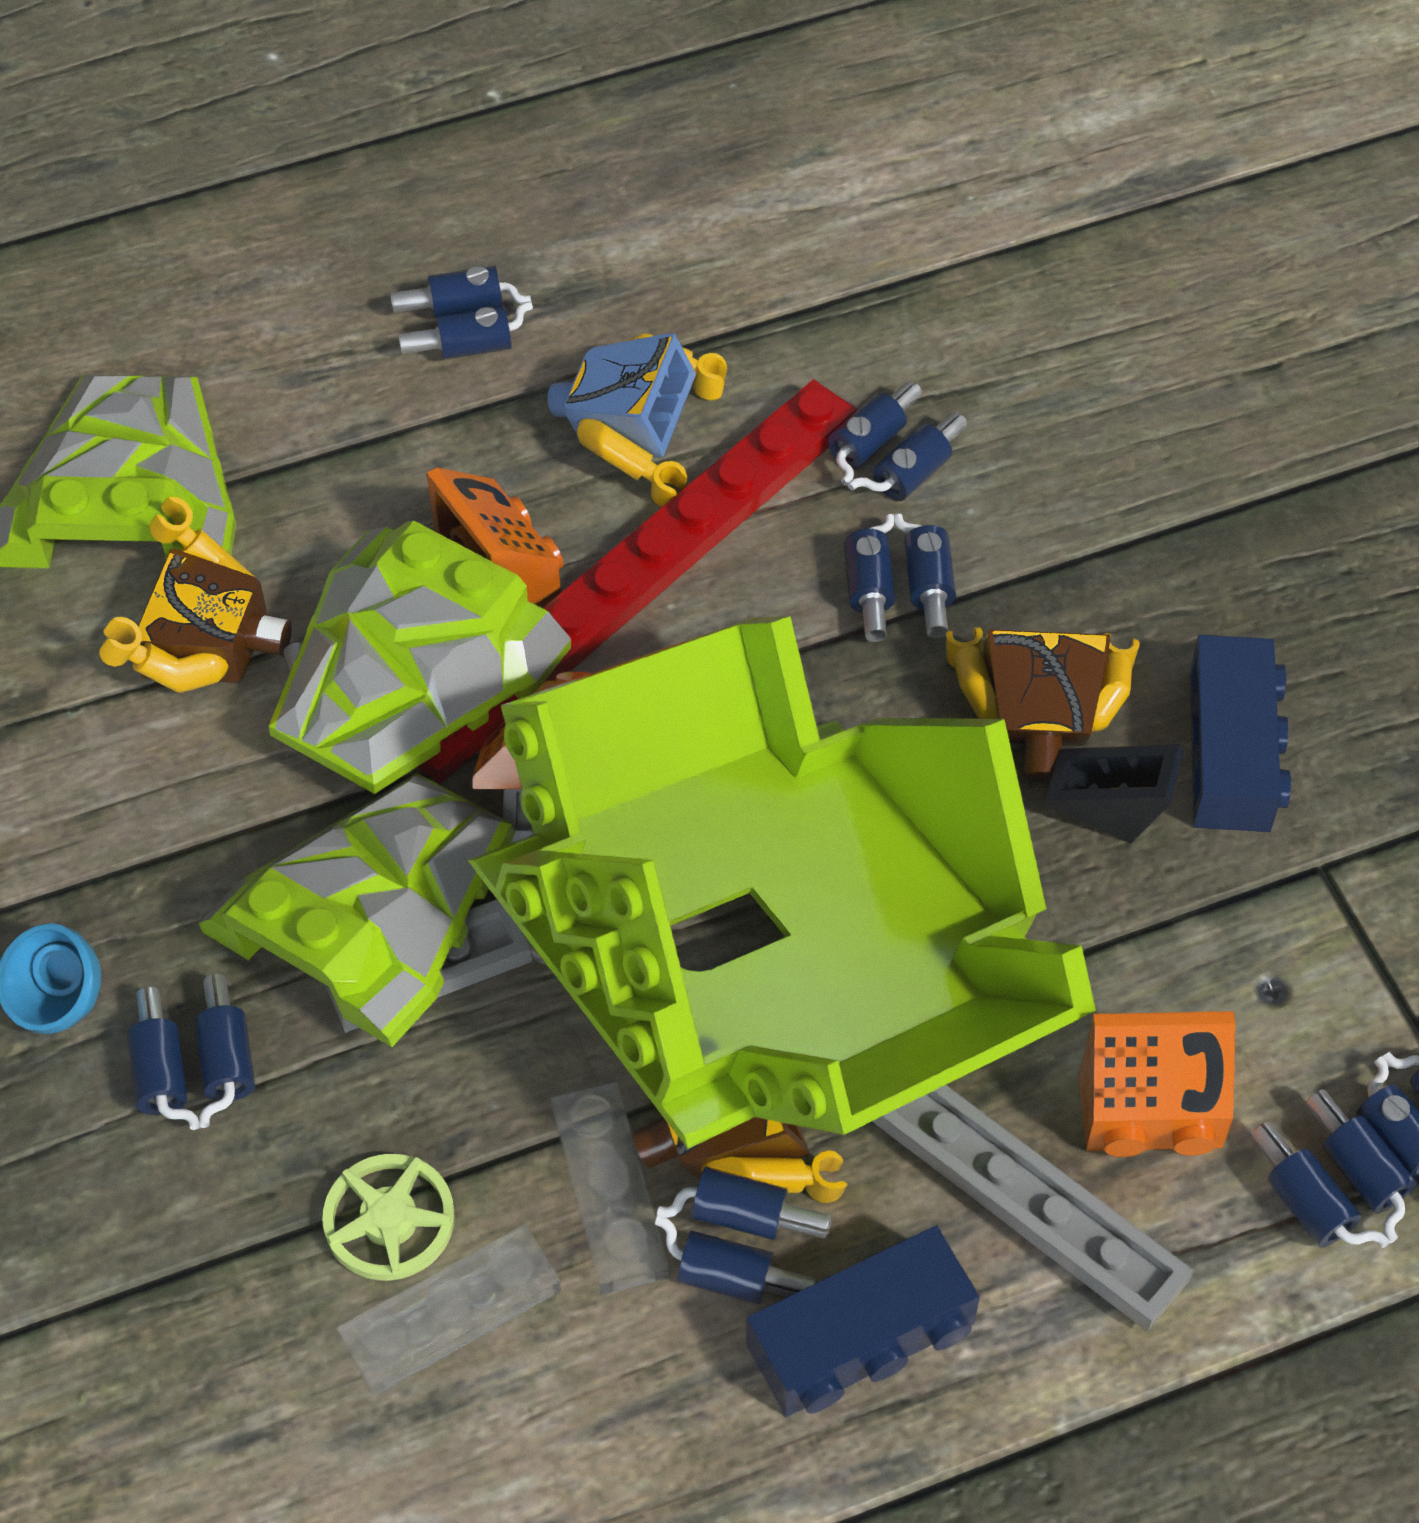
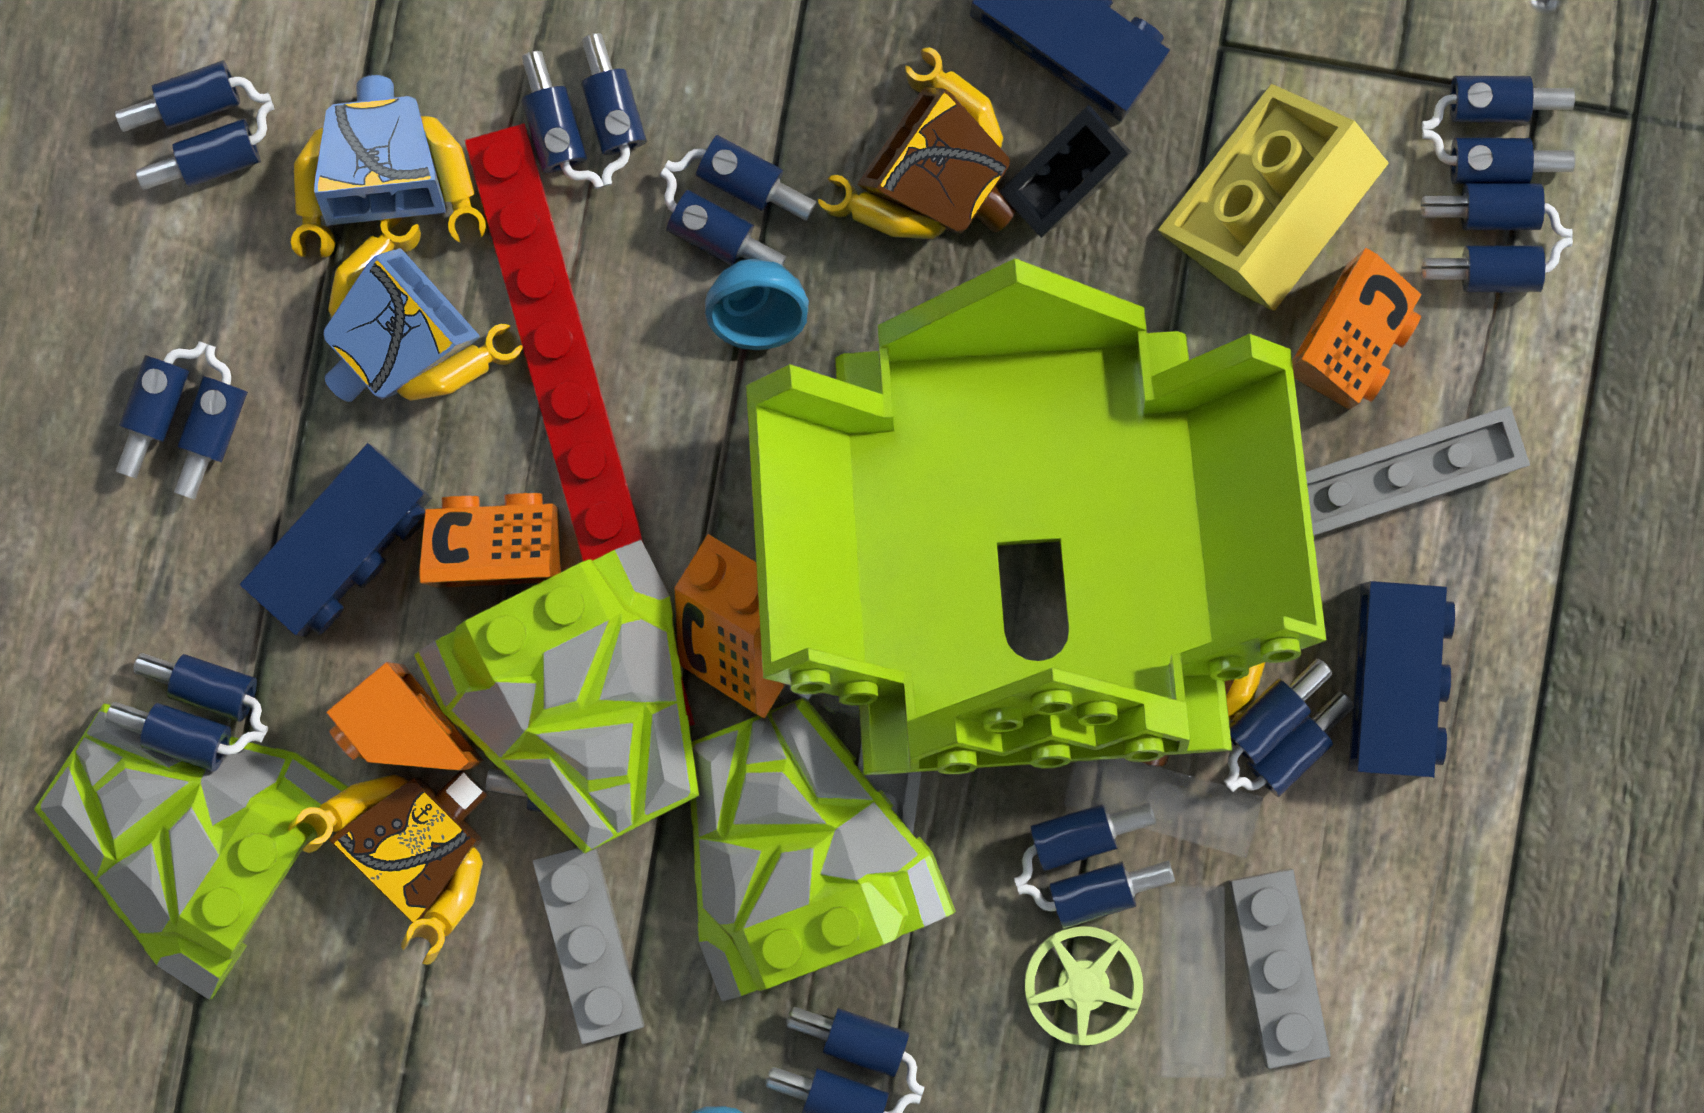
camera: 60 degrees left, 30 degrees up
none -> dark blue piece [106,653,268,772]
none -> dark blue piece [115,60,275,190]
none -> dark blue brick [239,443,432,637]
none -> torso [291,75,486,258]
none -> orange slope [326,662,484,770]
none -> light grey plate [533,848,645,1044]
none -> dark azure piece [705,259,809,350]
none -> dark blue piece [1014,802,1175,929]
none -> light yellow slope [1158,84,1389,311]
none -> light grey plate [1228,868,1331,1069]

